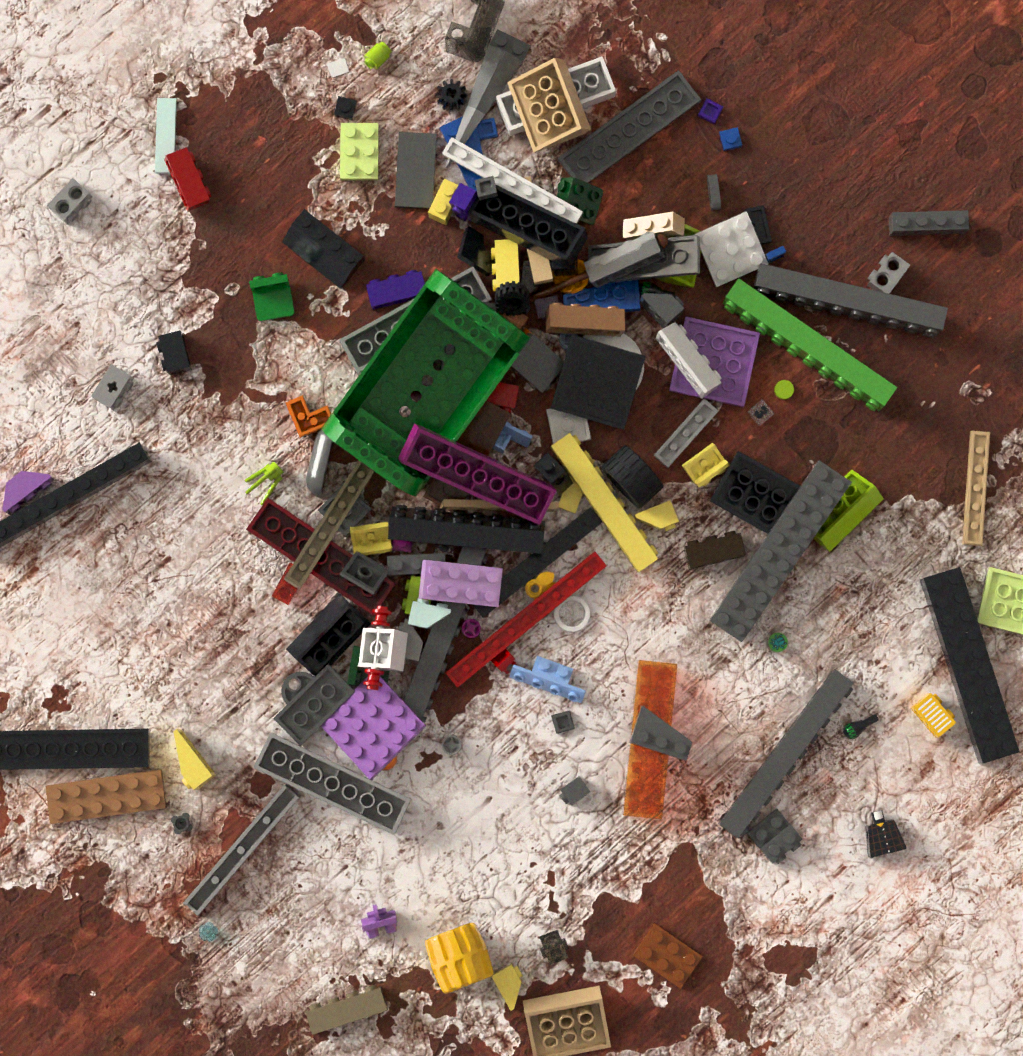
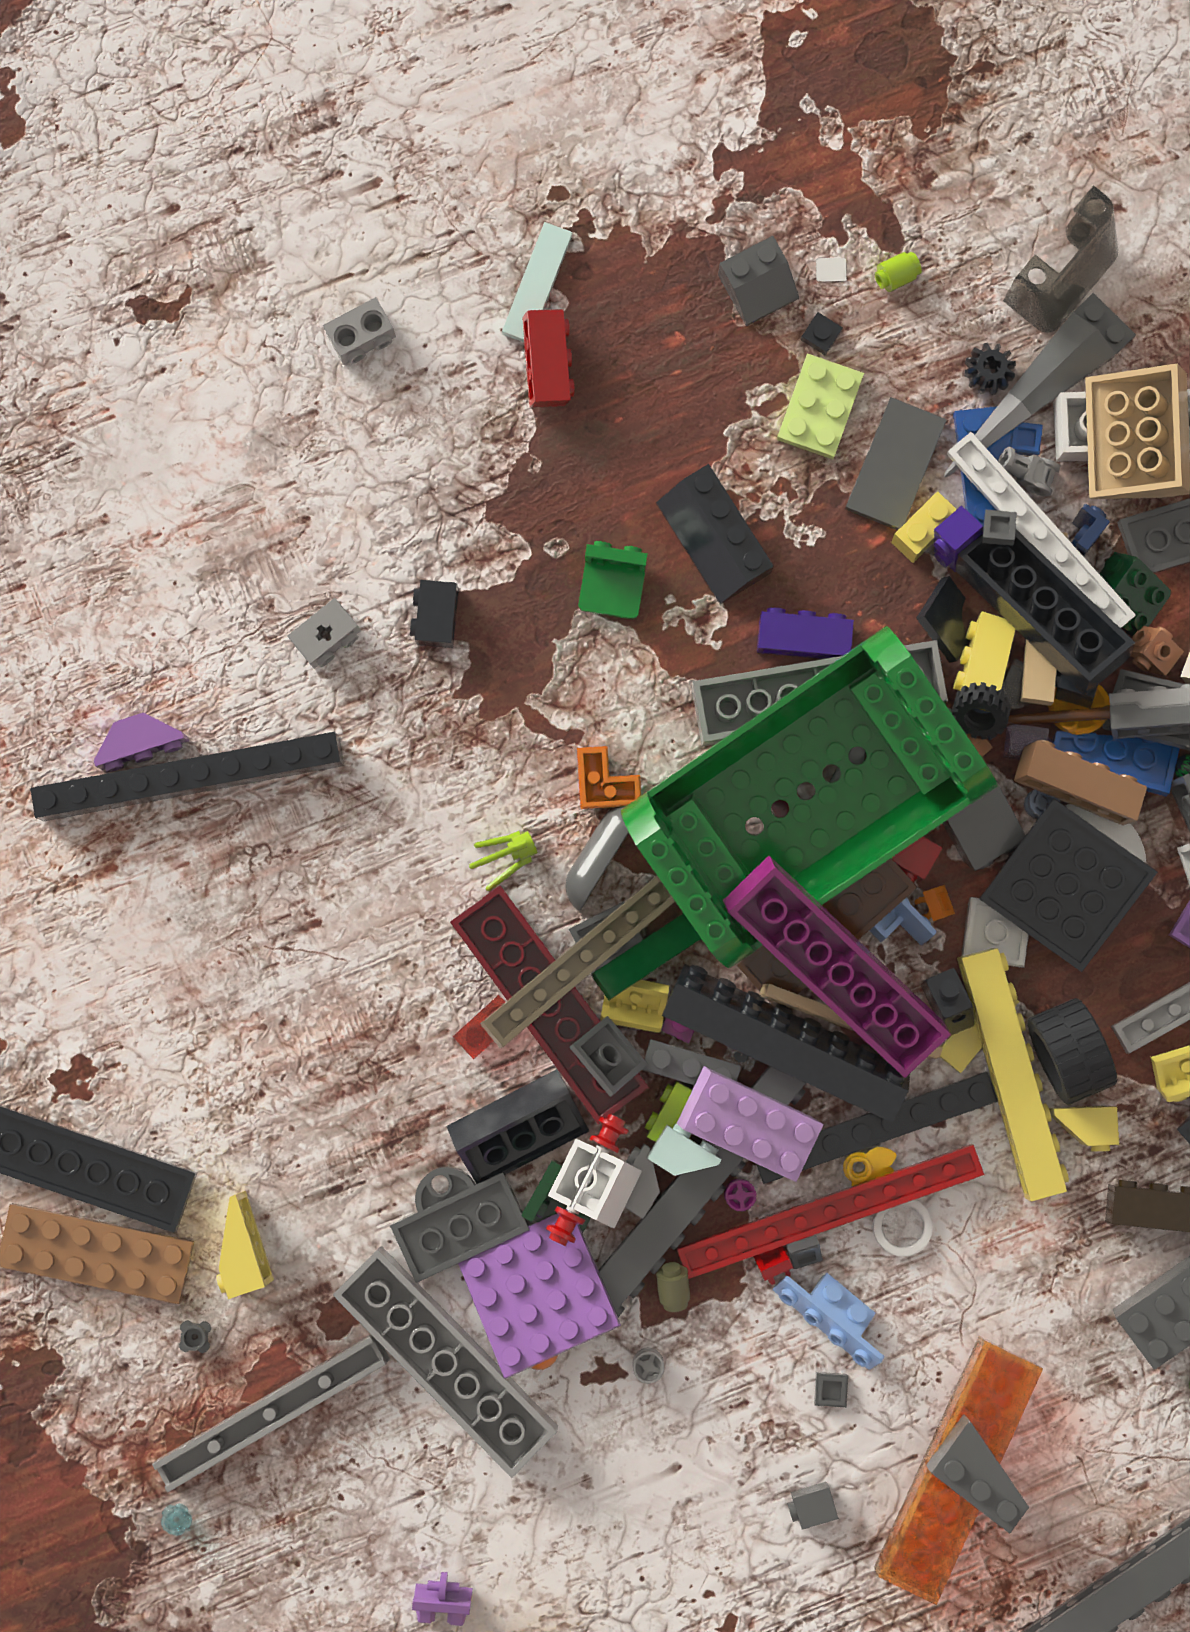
camera: 25 degrees right, 0 degrees up
none -> dark green tile [591,913,701,1001]
none -> olive brick [656,1262,690,1312]
none -> dark grey slope [718,236,799,326]
none -> dark grey tile [786,1235,823,1269]
none -> orange tile [914,885,955,921]
none -> light grey connector [998,447,1060,496]
none -> dark blue bracket [1071,504,1110,557]
none -> nougat brick [1131,626,1184,676]

